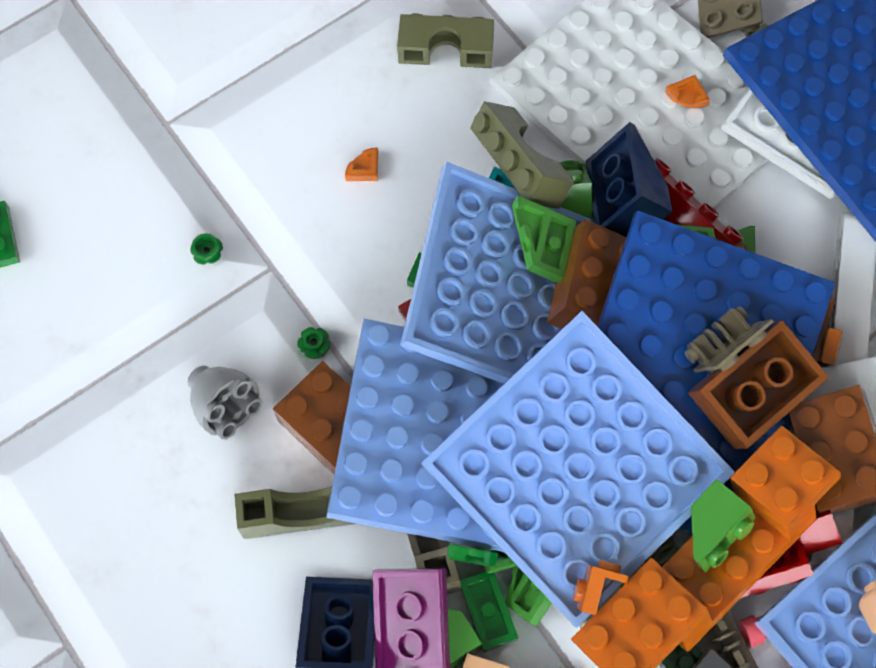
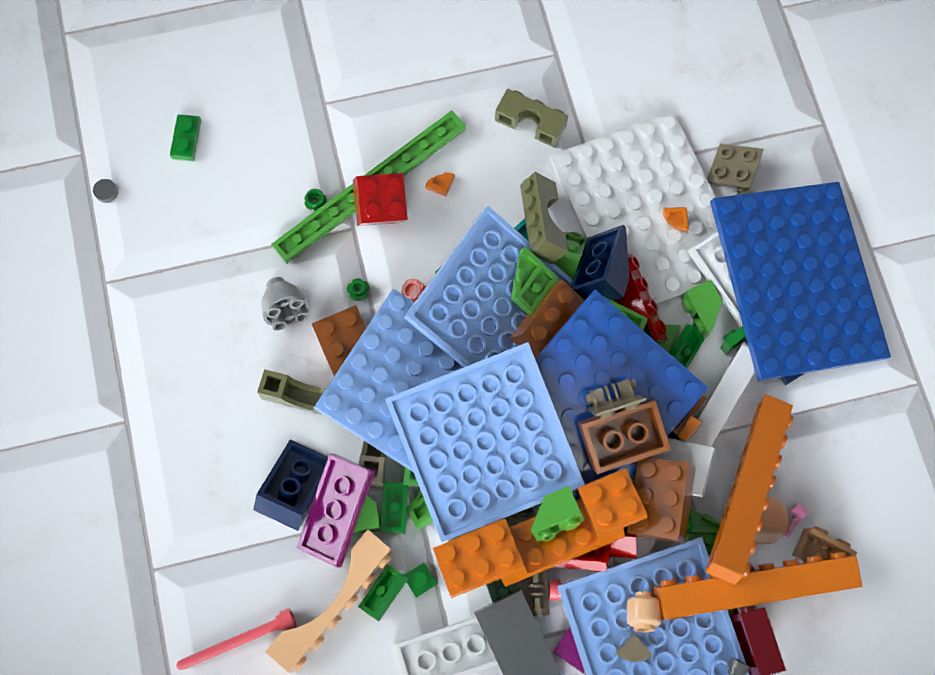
camera: 15 degrees right, 5 degrees up
green tile [447,544,498,567] -> none
orange bracket [573,560,629,615] -> none
none -> bright green plate [271,110,466,264]
none -> red brick [352,173,408,226]
none -> clear red tile [401,278,425,302]
none -> green plate [669,324,705,369]
none -> bright green slope [681,280,722,338]
none -> green plate [720,326,746,355]

